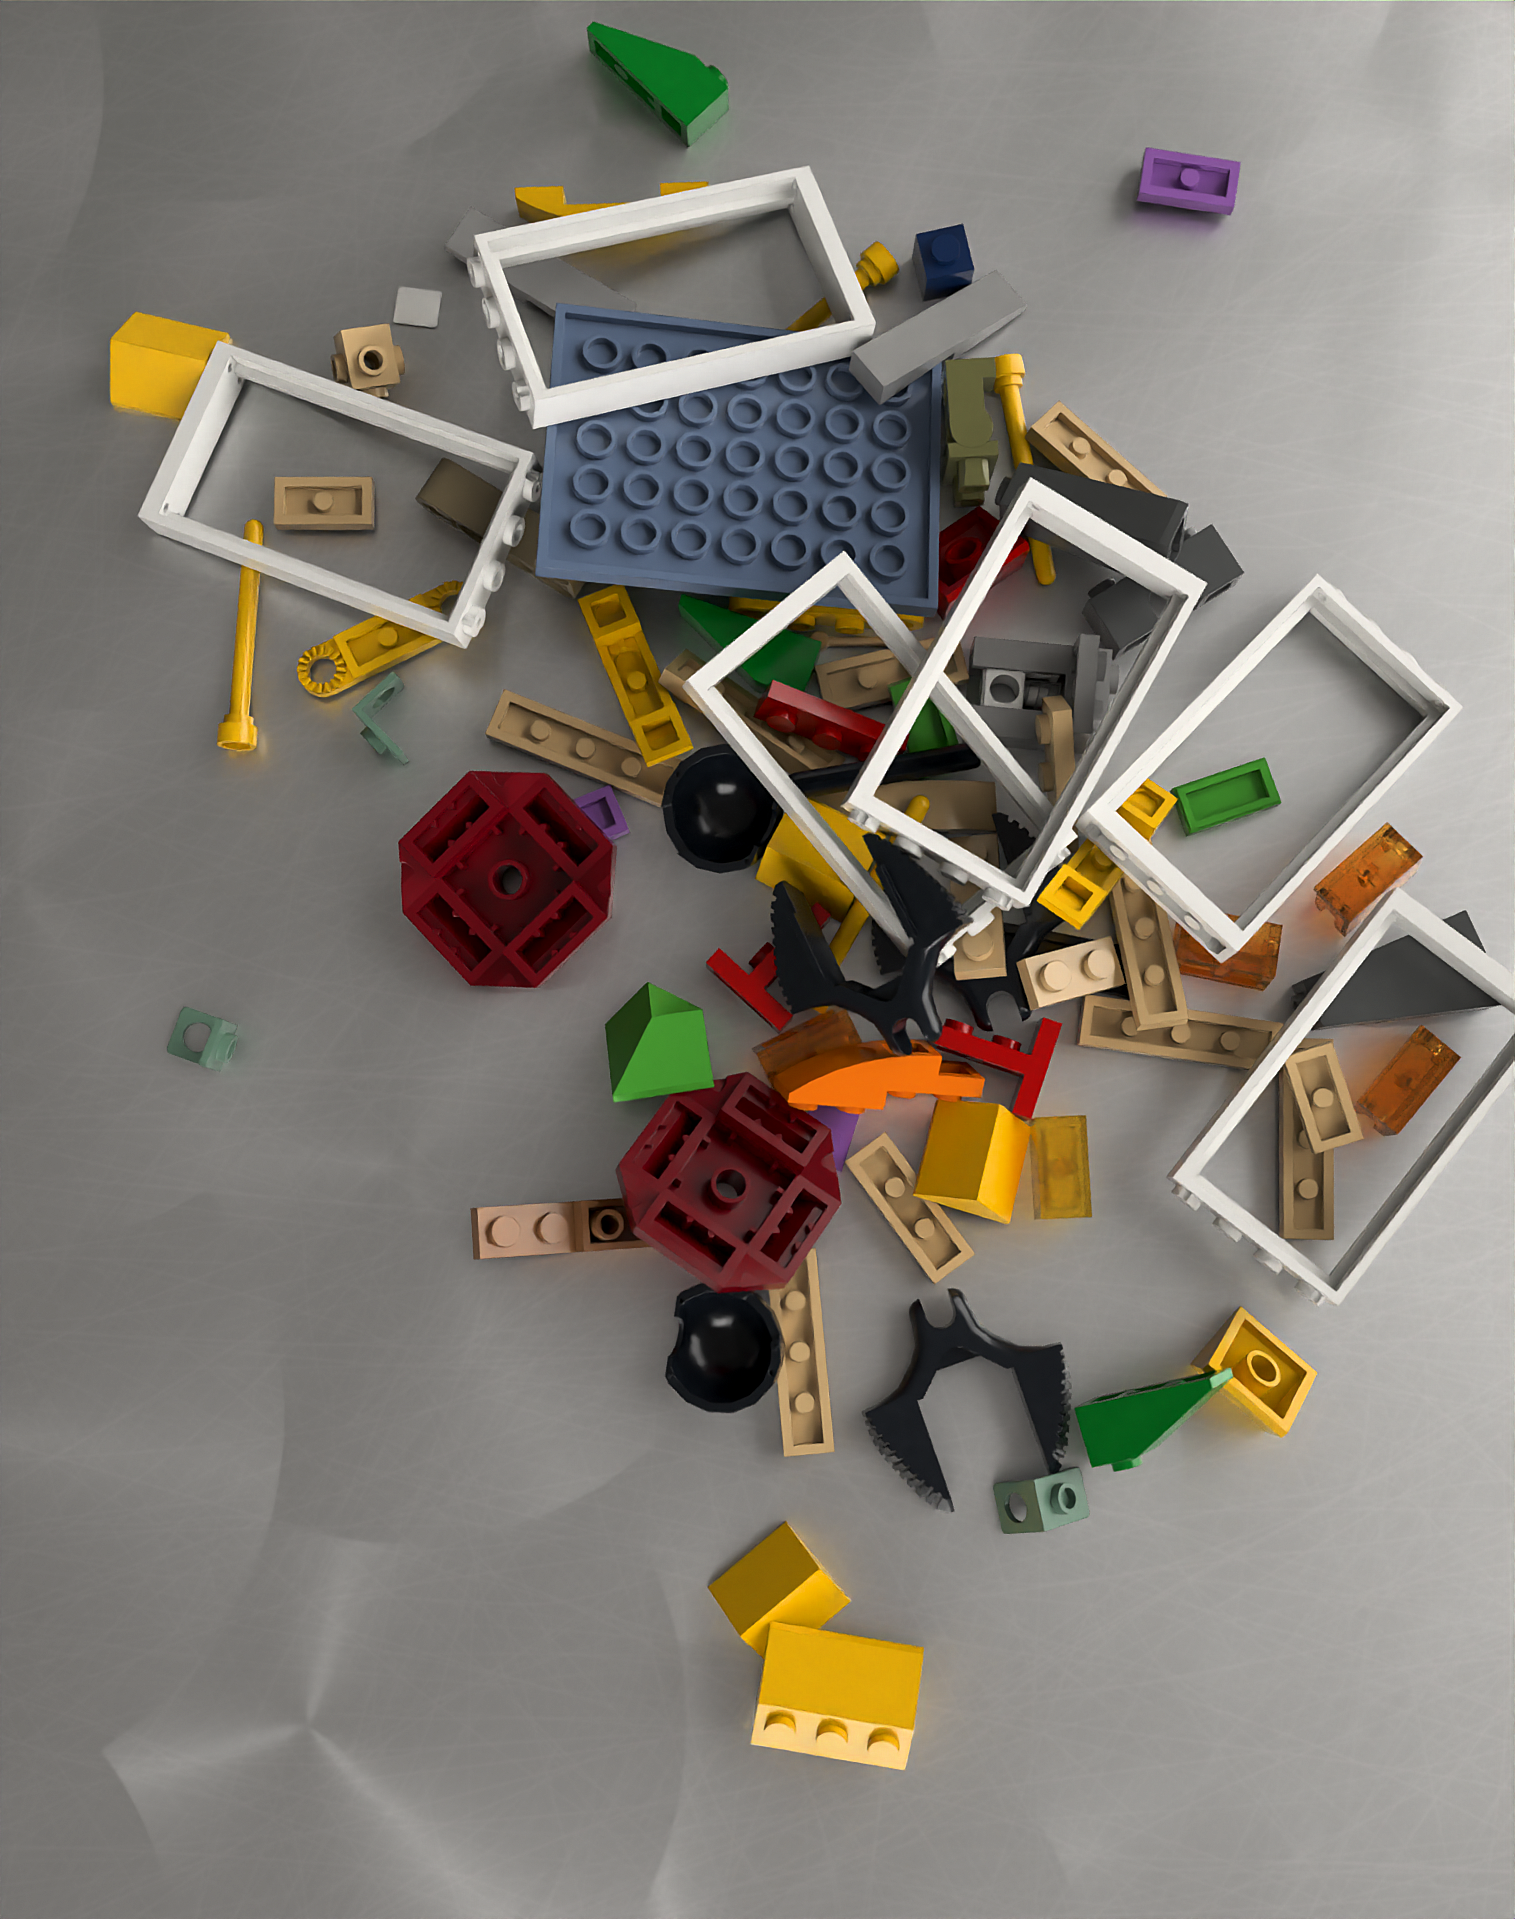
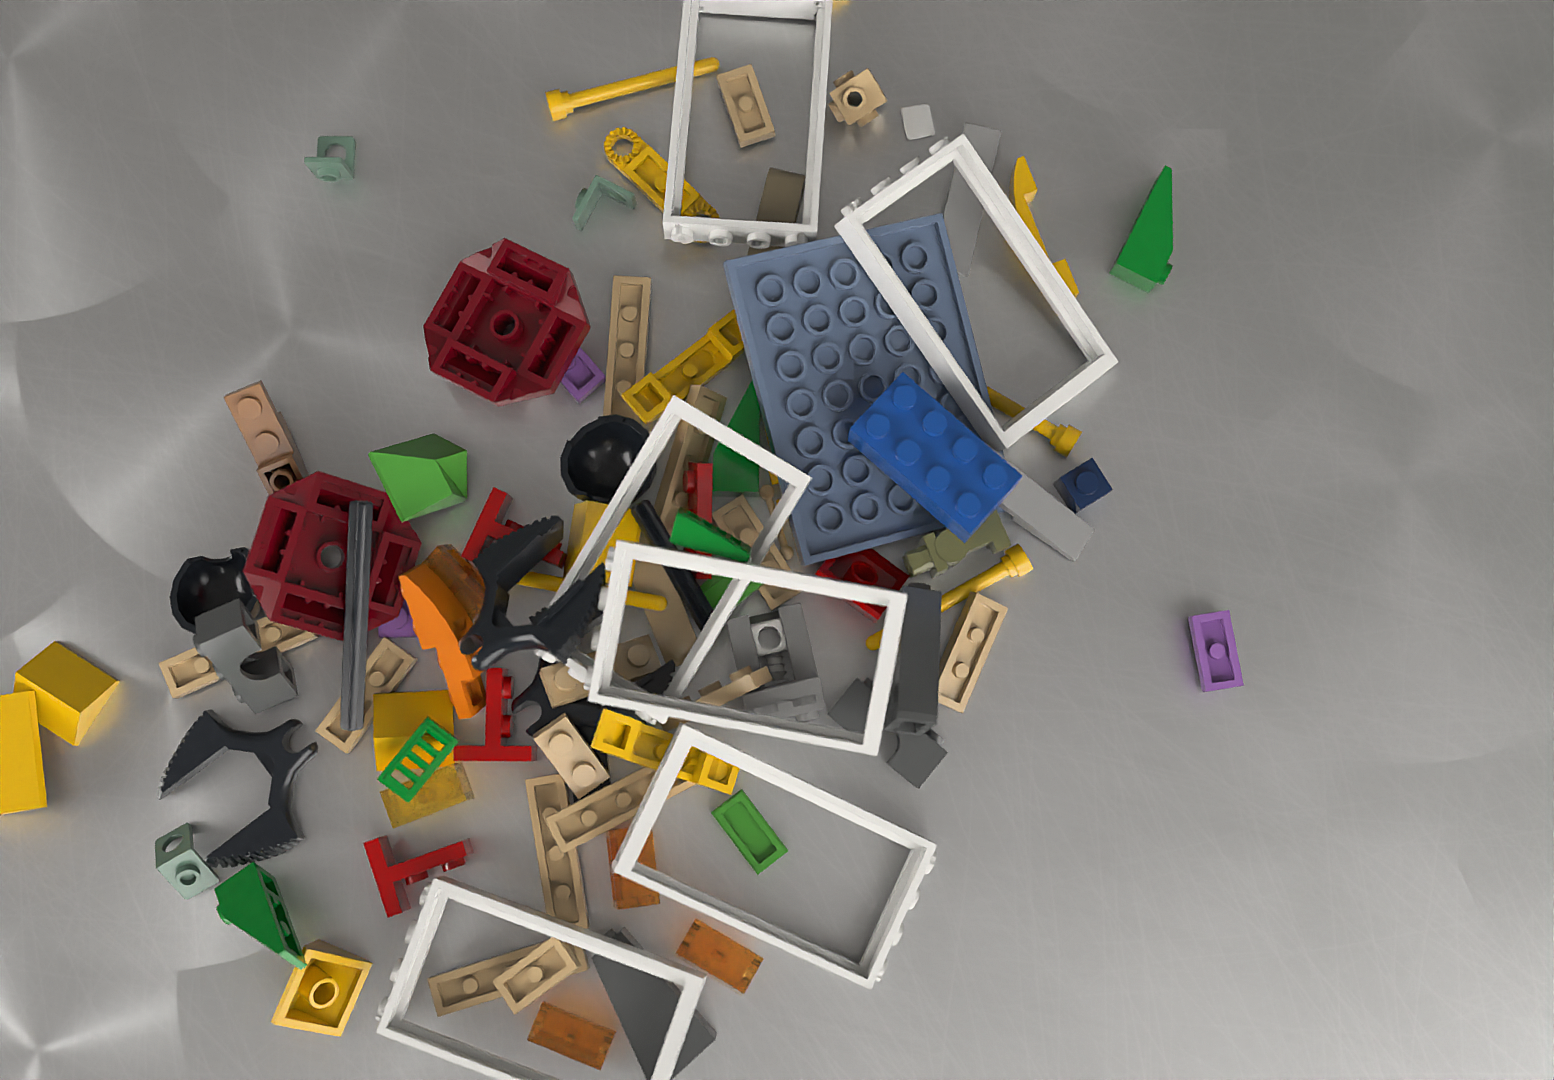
camera: 75 degrees right, 0 degrees up
none -> dark grey arch [193,598,298,714]
none -> black axle [340,500,373,731]
none -> red bracket [363,835,474,918]
none -> green slope [377,715,459,803]
none -> green slope [670,507,752,563]
none -> blue brick [848,372,1023,543]

